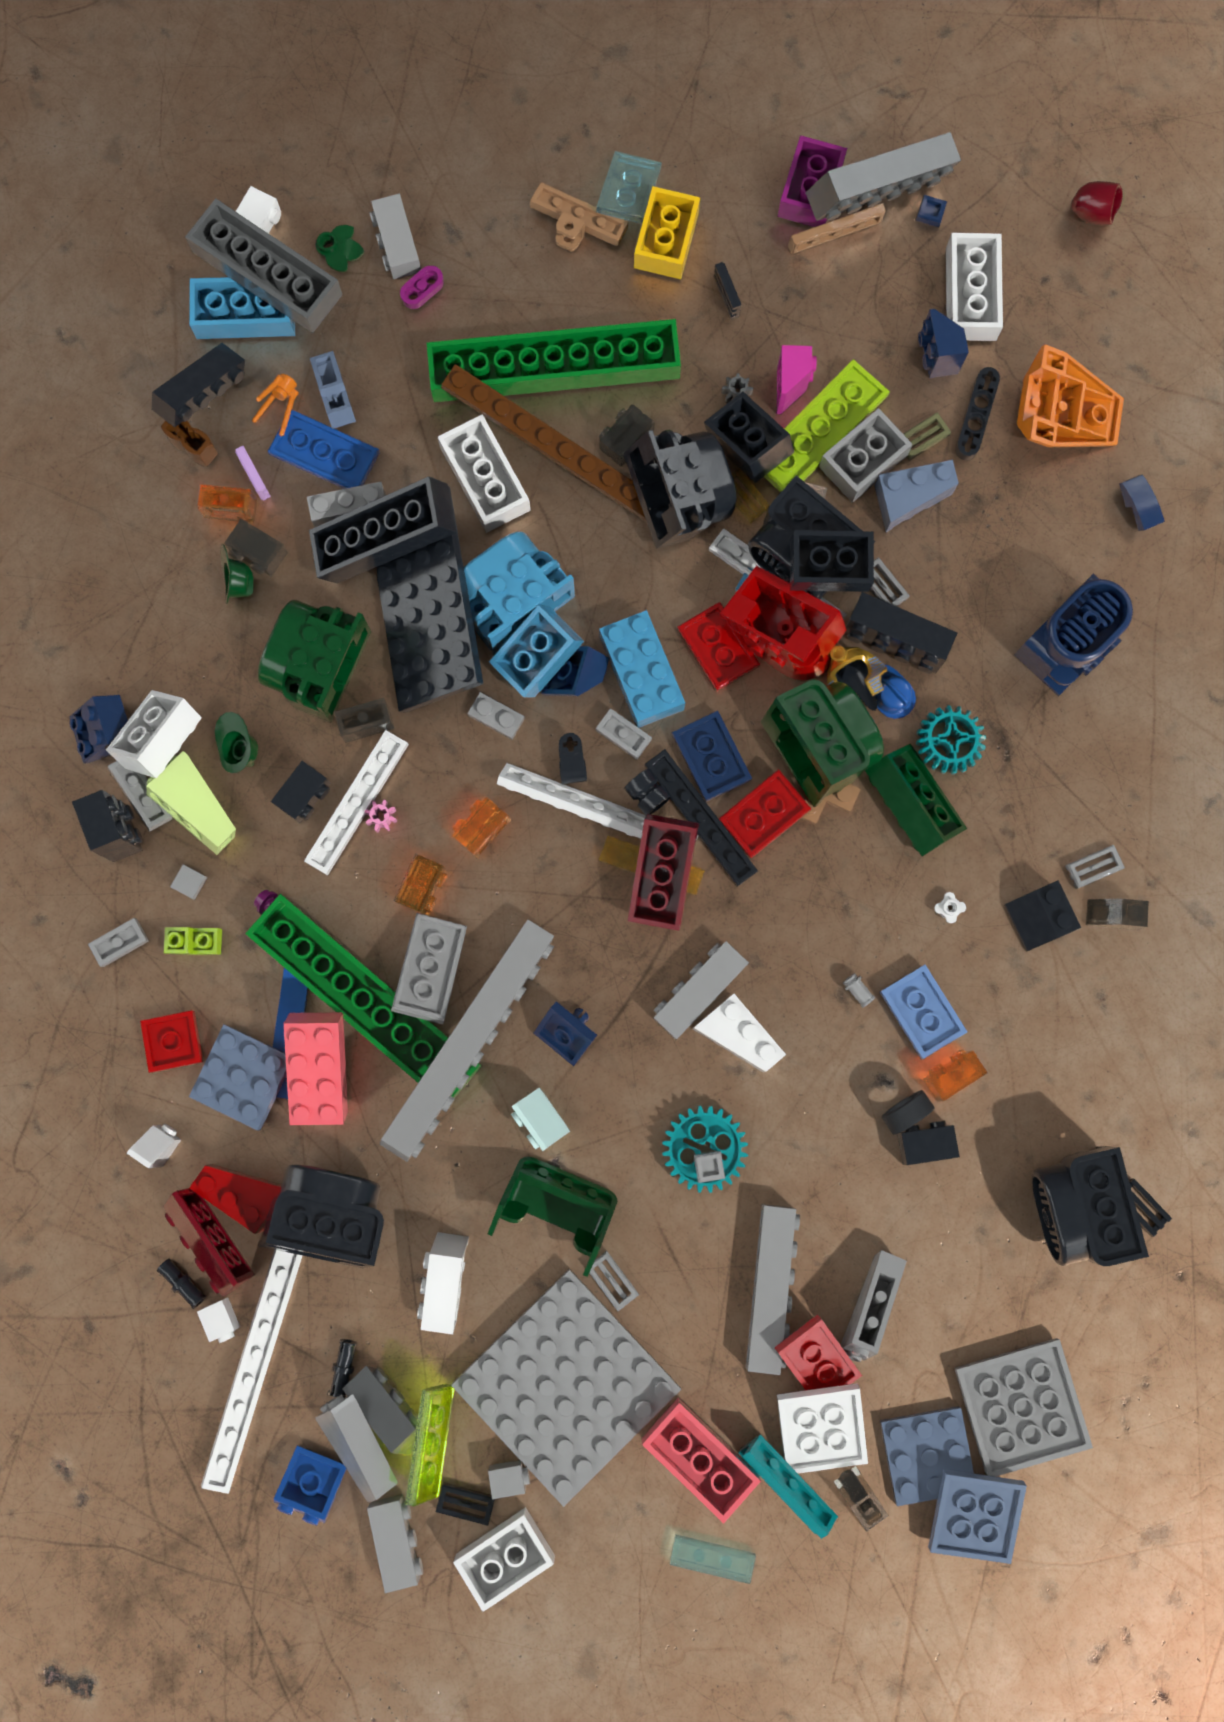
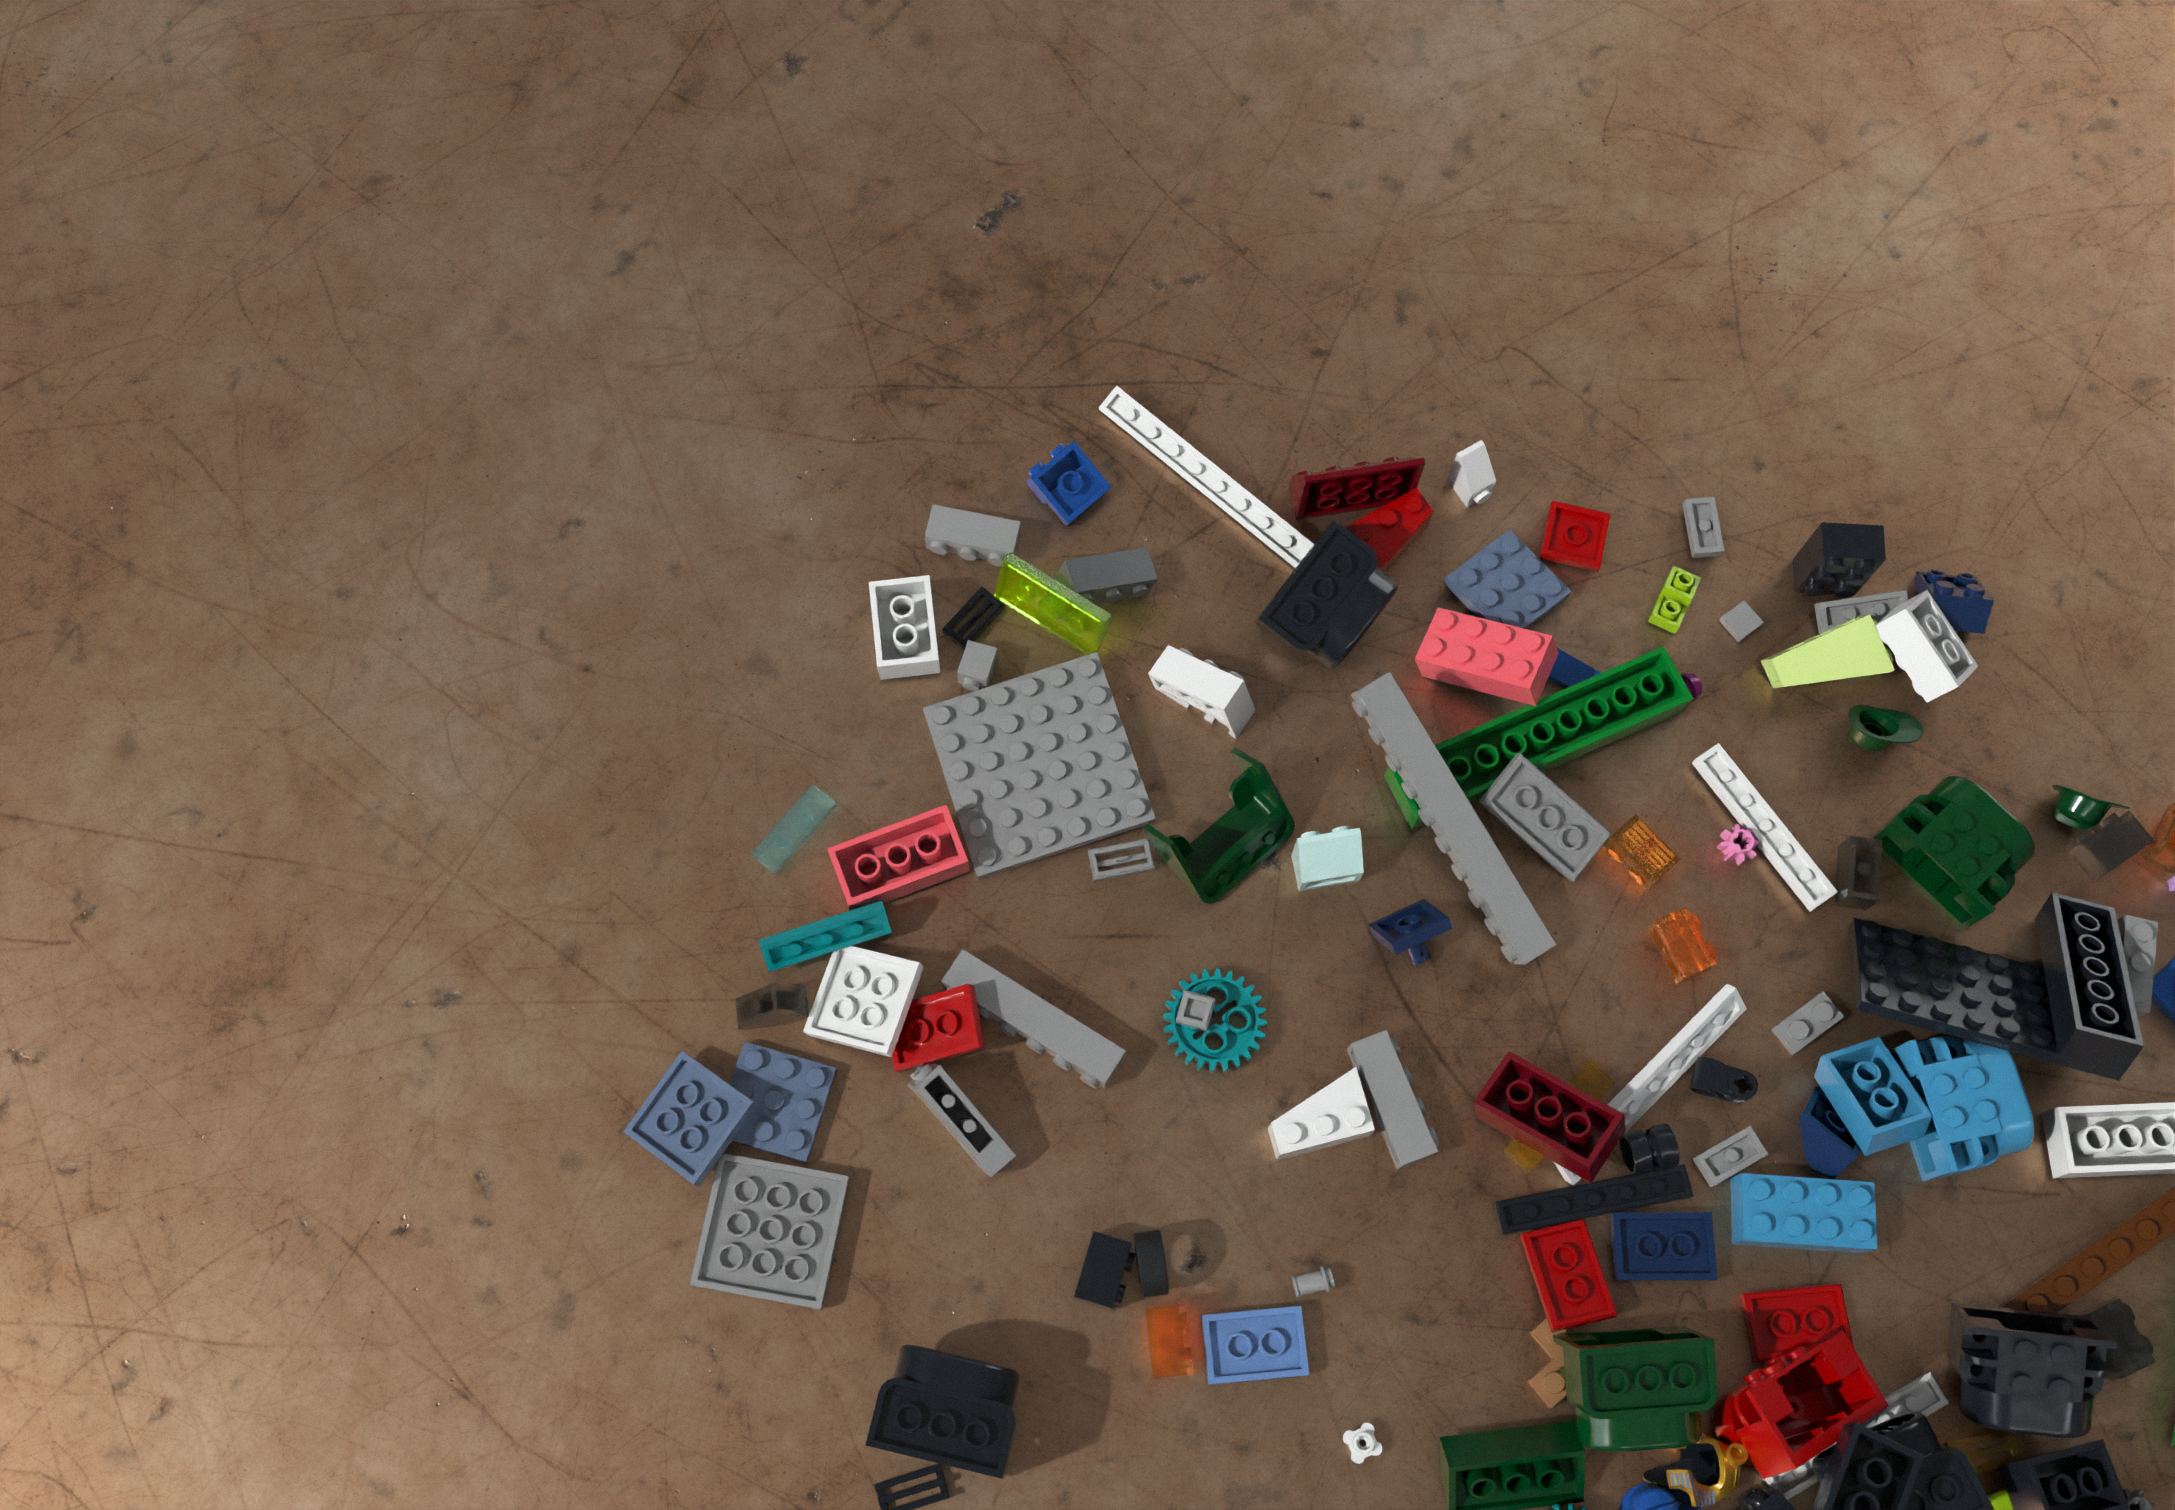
camera: 115 degrees right, 10 degrees down
black pin [157,1258,206,1309] -> none
white brick [197,1297,240,1343] -> none
black brick [270,761,331,824] -> none
light grey slope [315,1394,398,1503] -> none
black pin [329,1339,357,1398] -> none

